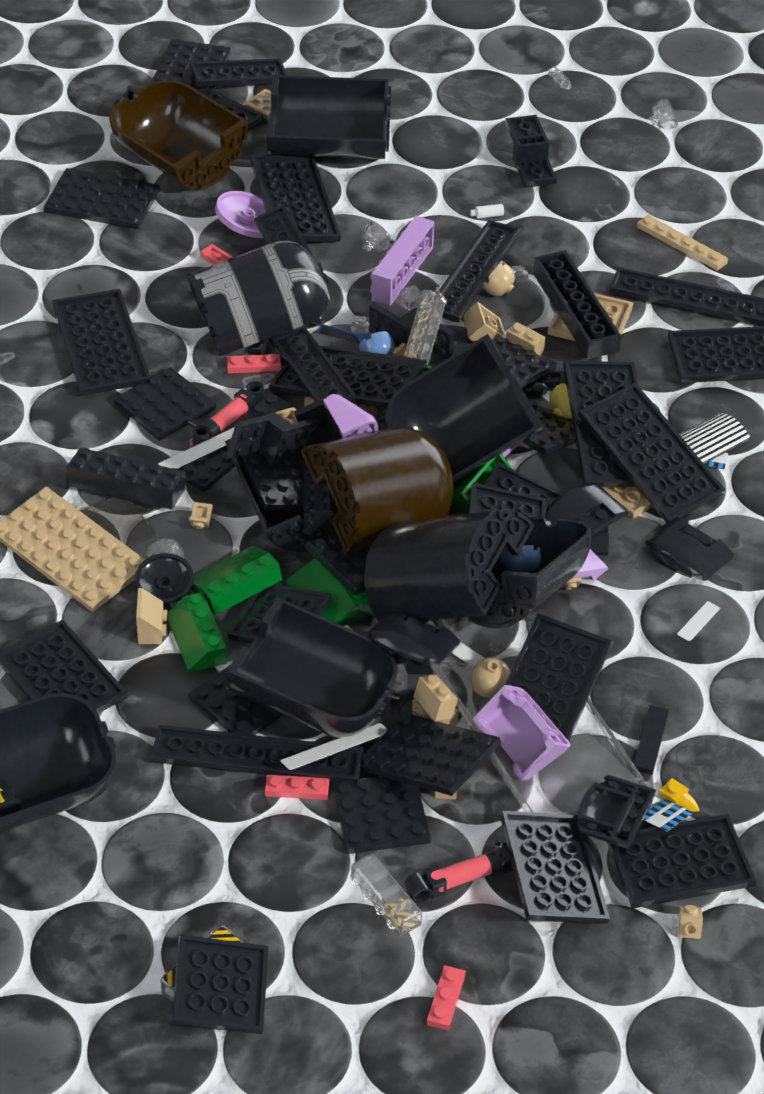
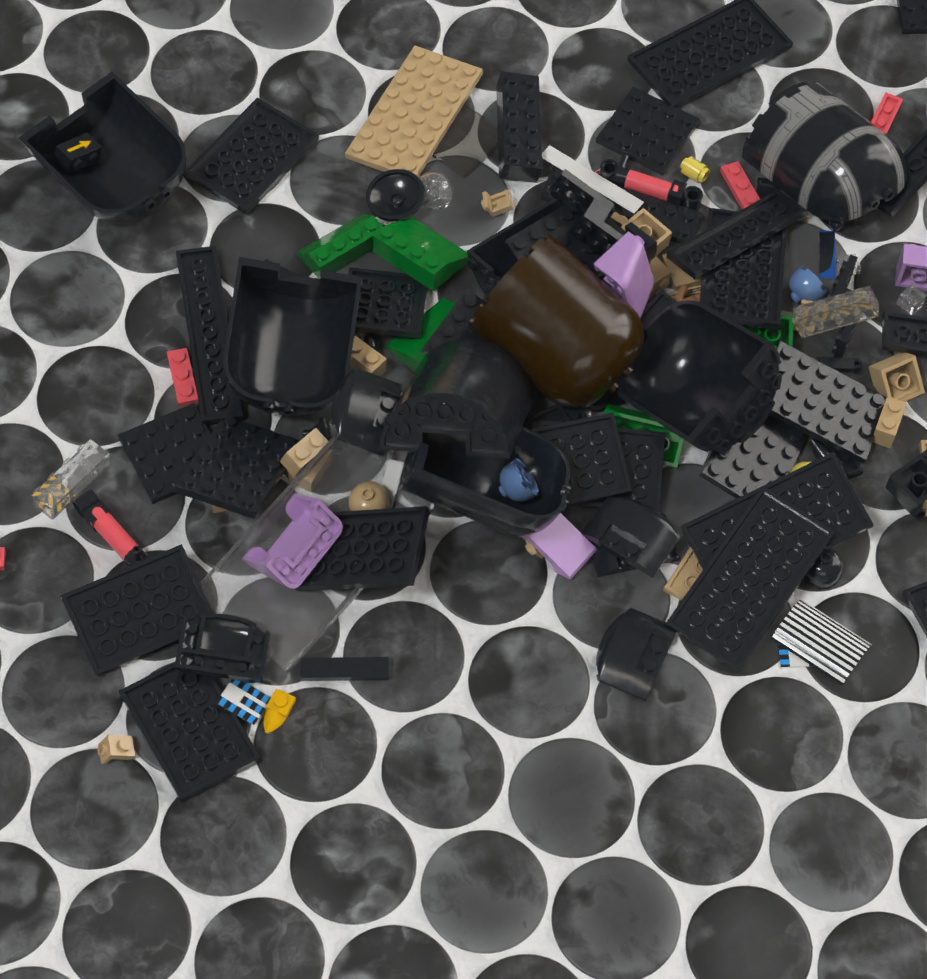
camera: 70 degrees right, 15 degrees up
tan slope [136,588,167,644] -> none
white sticker [281,723,388,770] -> none
white sticker [677,601,720,641] -> none
none -> light yellow brick [680,156,710,183]

